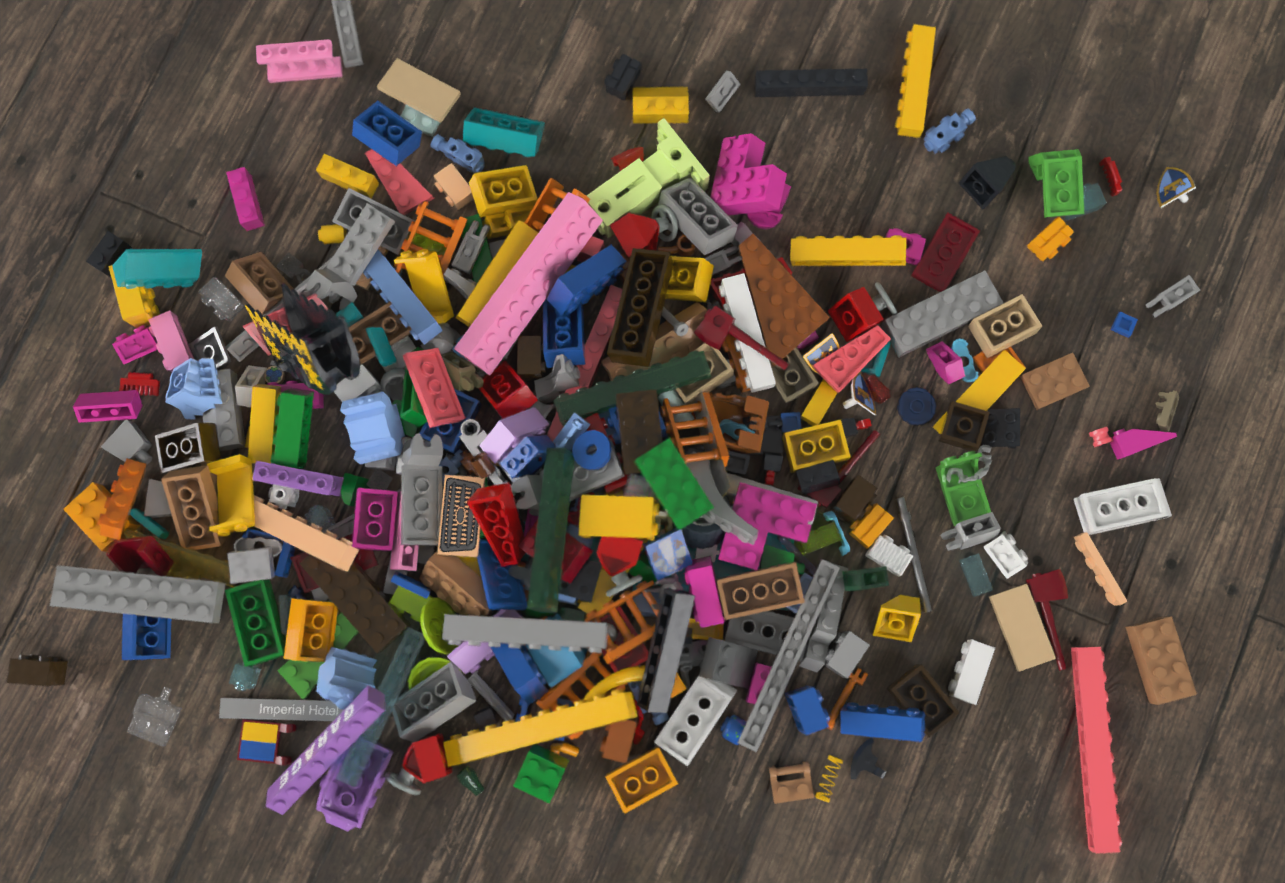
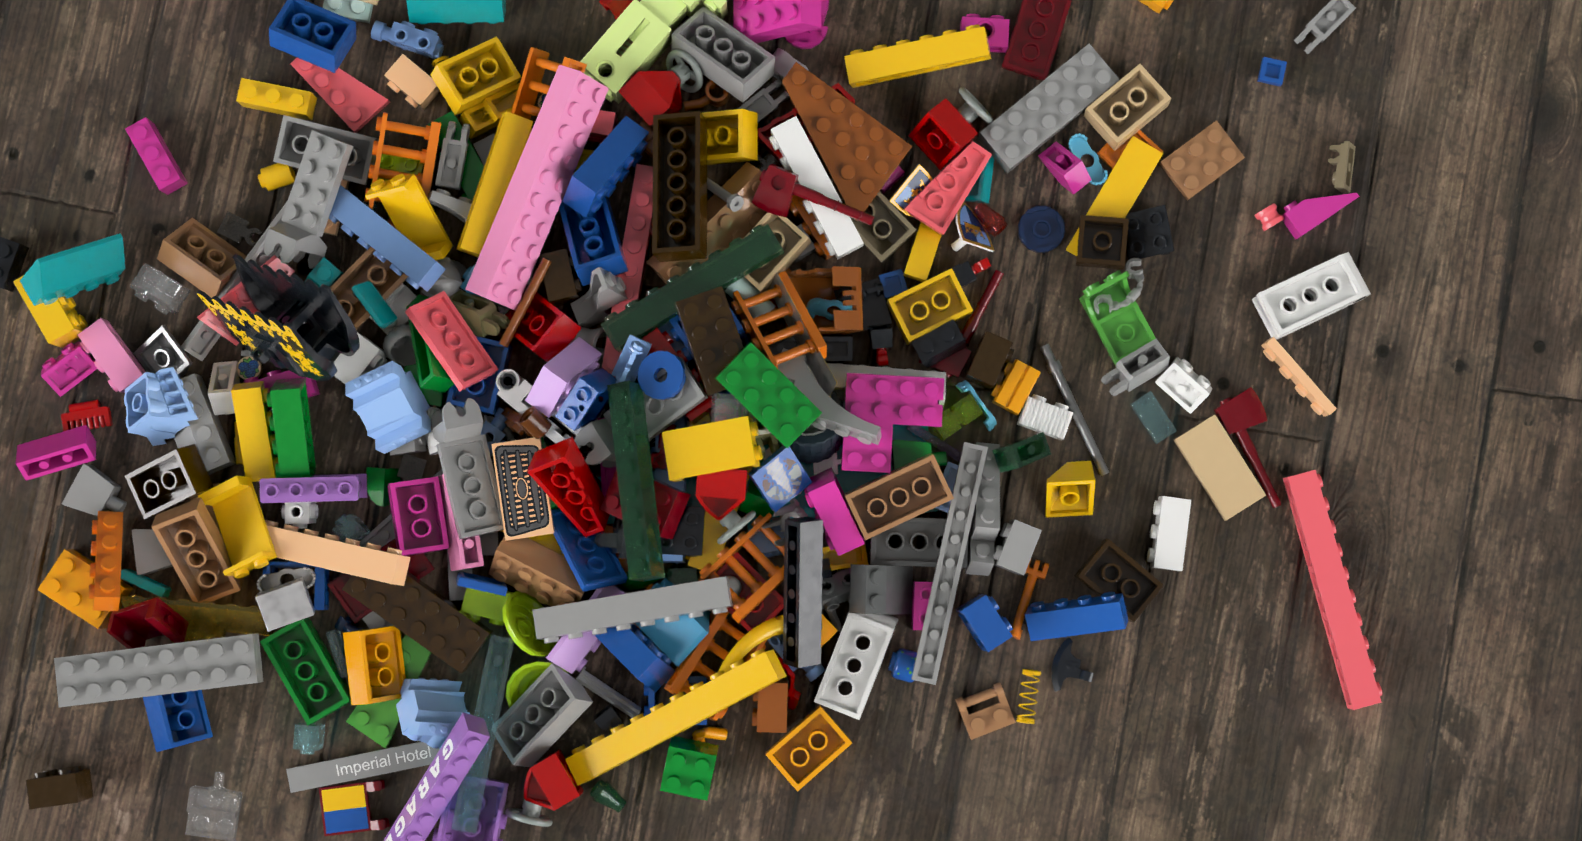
camera: 20 degrees left, 5 degrees up
medium nougat brick [1125,617,1197,705] -> none
none -> dark orange bar [499,257,552,348]

